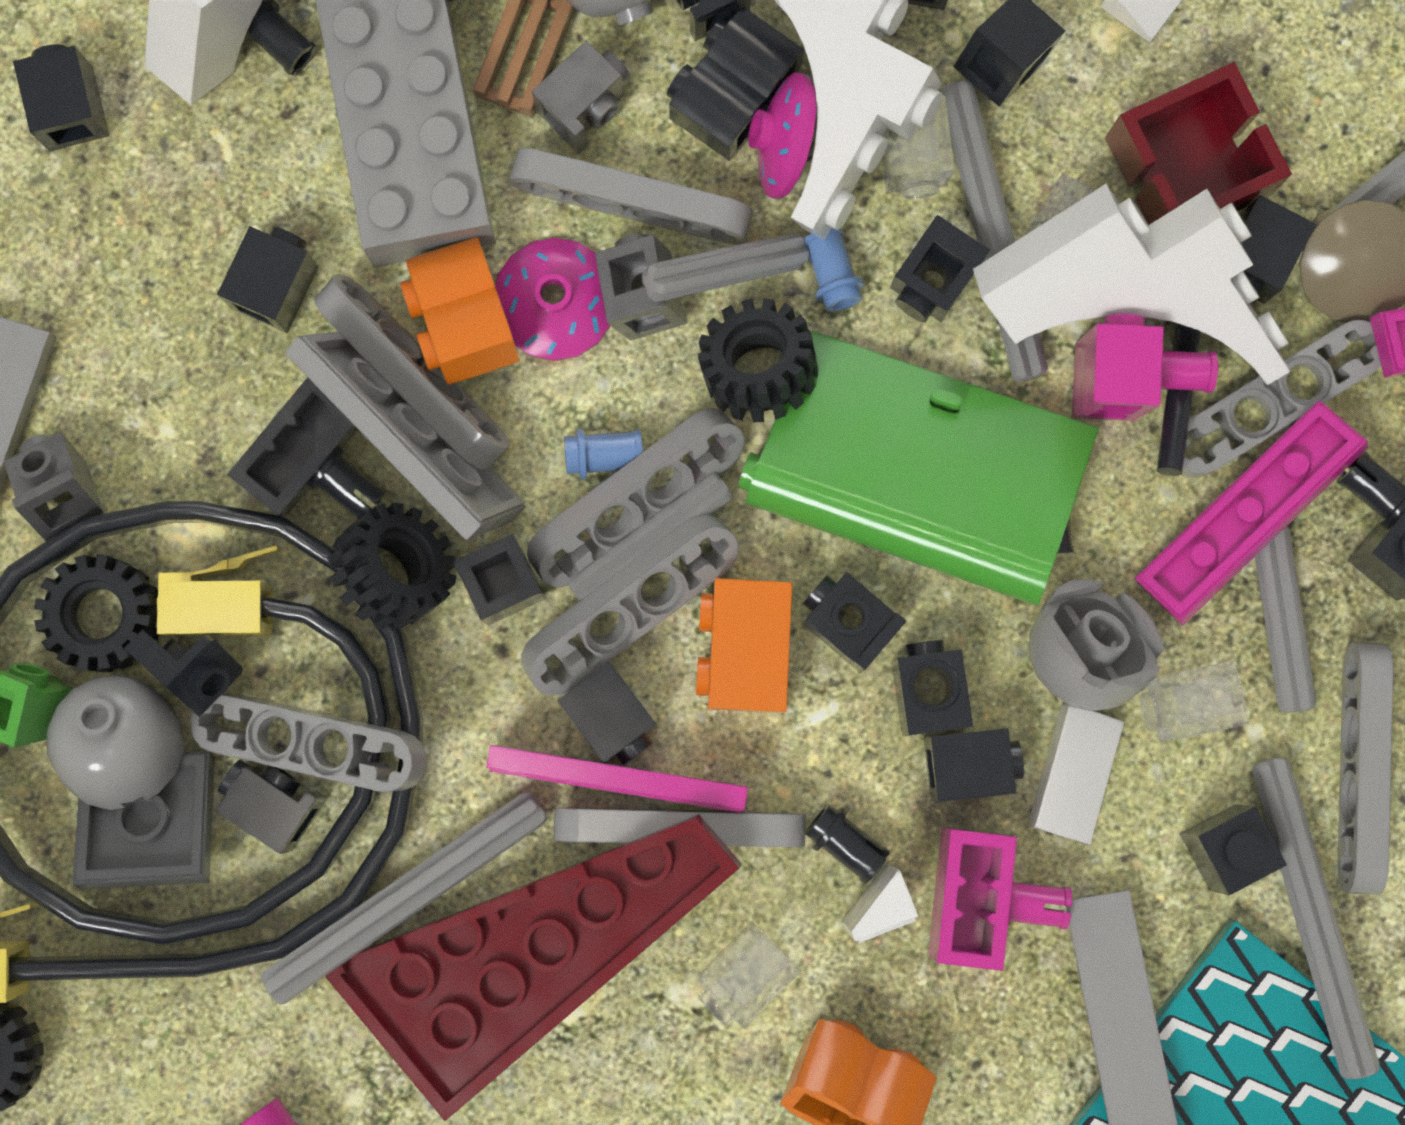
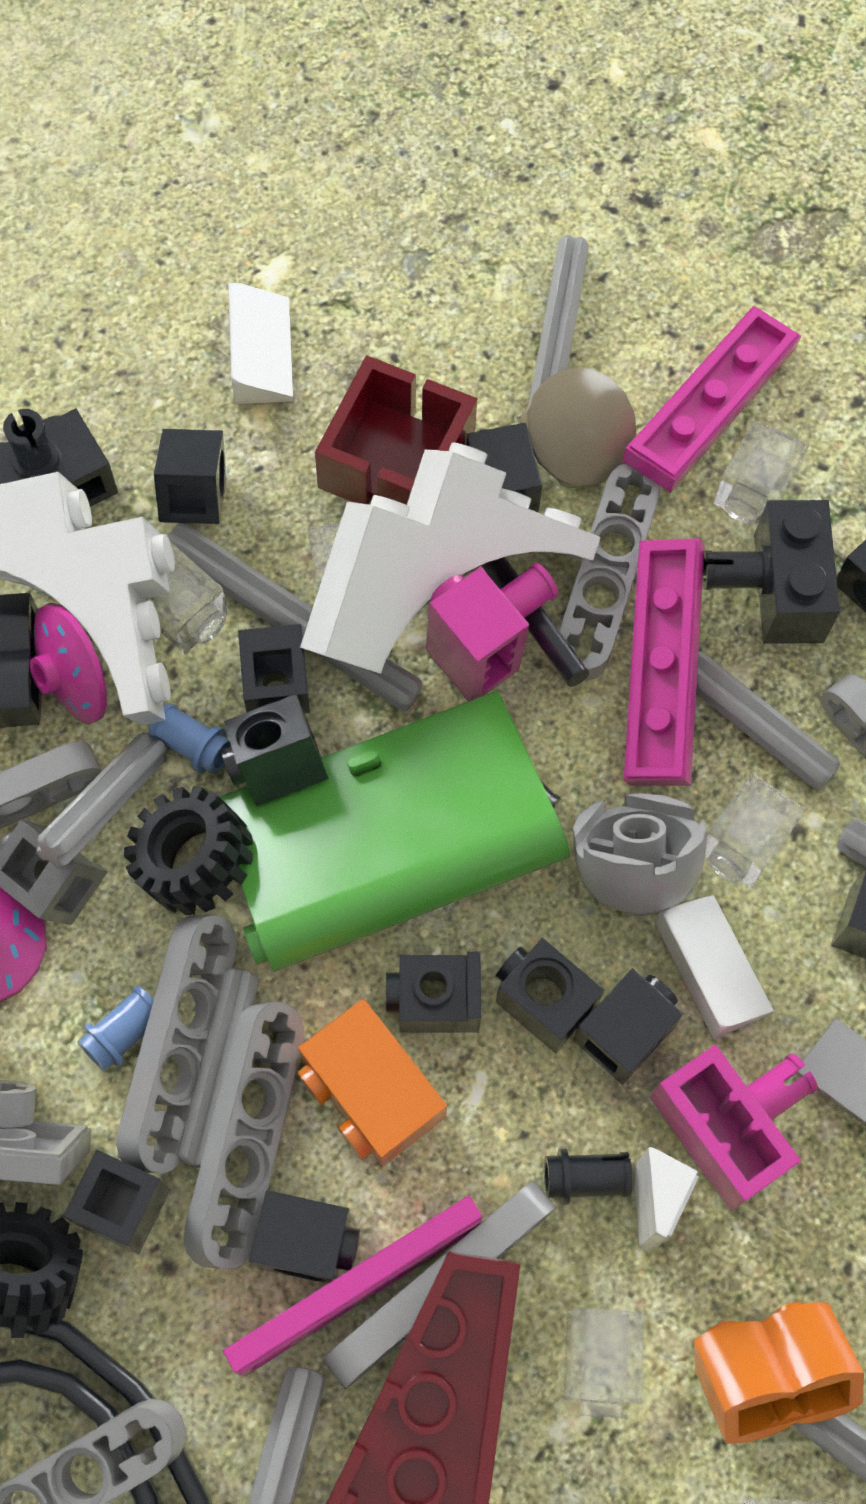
camera: 40 degrees left, 15 degrees down
none -> black brick [221,694,329,806]

